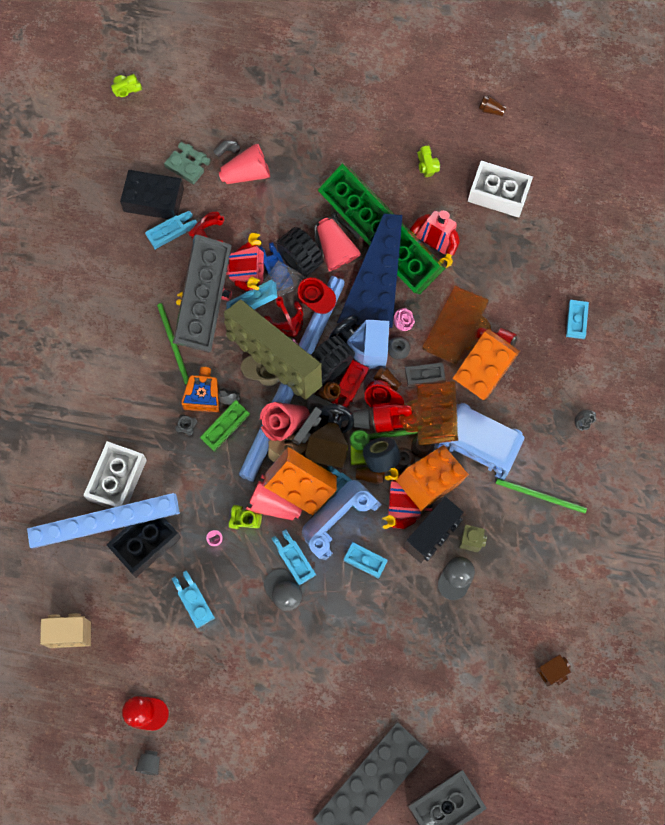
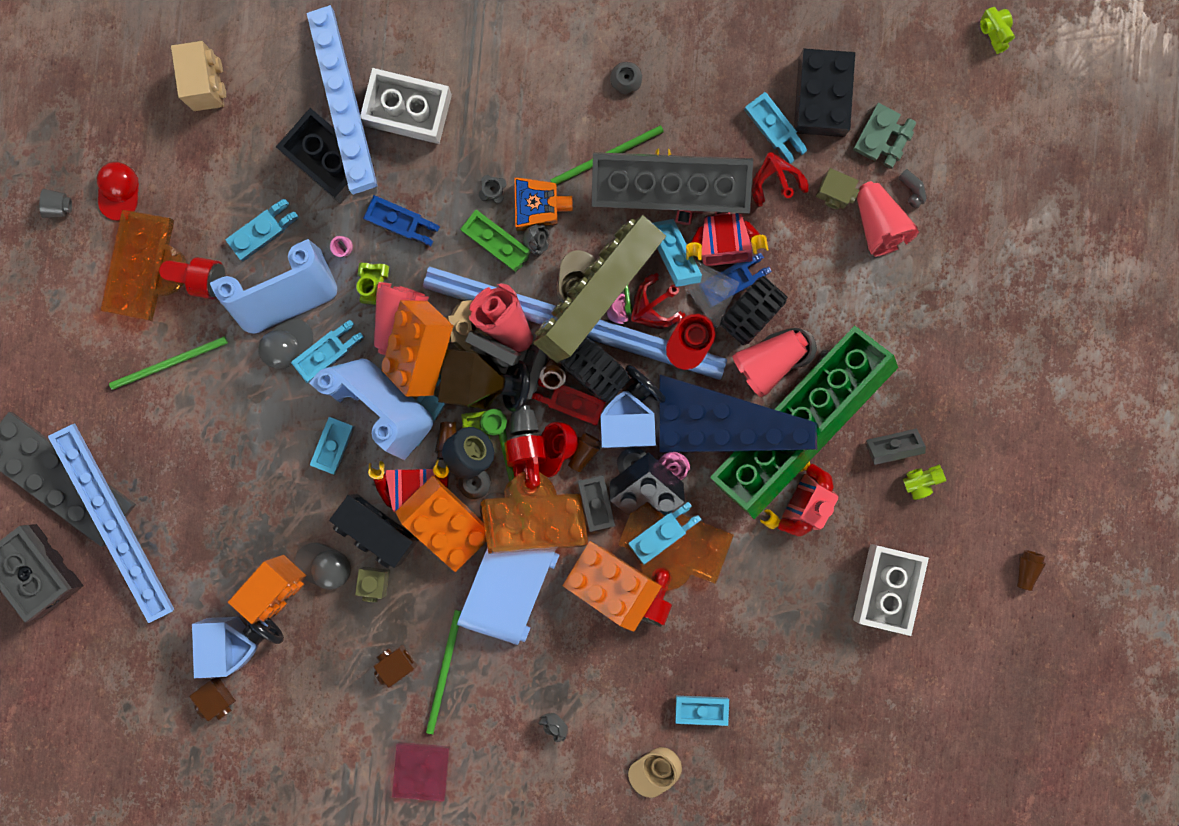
camera: 85 degrees right, 15 degrees up
none -> light blue plate [48,424,174,623]
none -> clear orange plate [100,210,226,321]
none -> bright green axle [109,336,228,390]
none -> light blue piece [192,617,284,678]
none -> light blue windscreen [210,239,337,334]
none -> orange brick [228,555,307,624]
none -> blue hinge [363,195,440,247]
none -> reddish brown brick [373,645,418,688]
none -> clear pink plate [392,742,450,801]
none -> dark grey plate [610,62,642,94]
none -> black brick [610,452,685,516]
none -> medium azure hinge [628,502,702,565]
none -> tan cap [628,747,682,798]
none -> olive brick [815,168,859,209]
none -> dark grey plate [866,428,926,465]

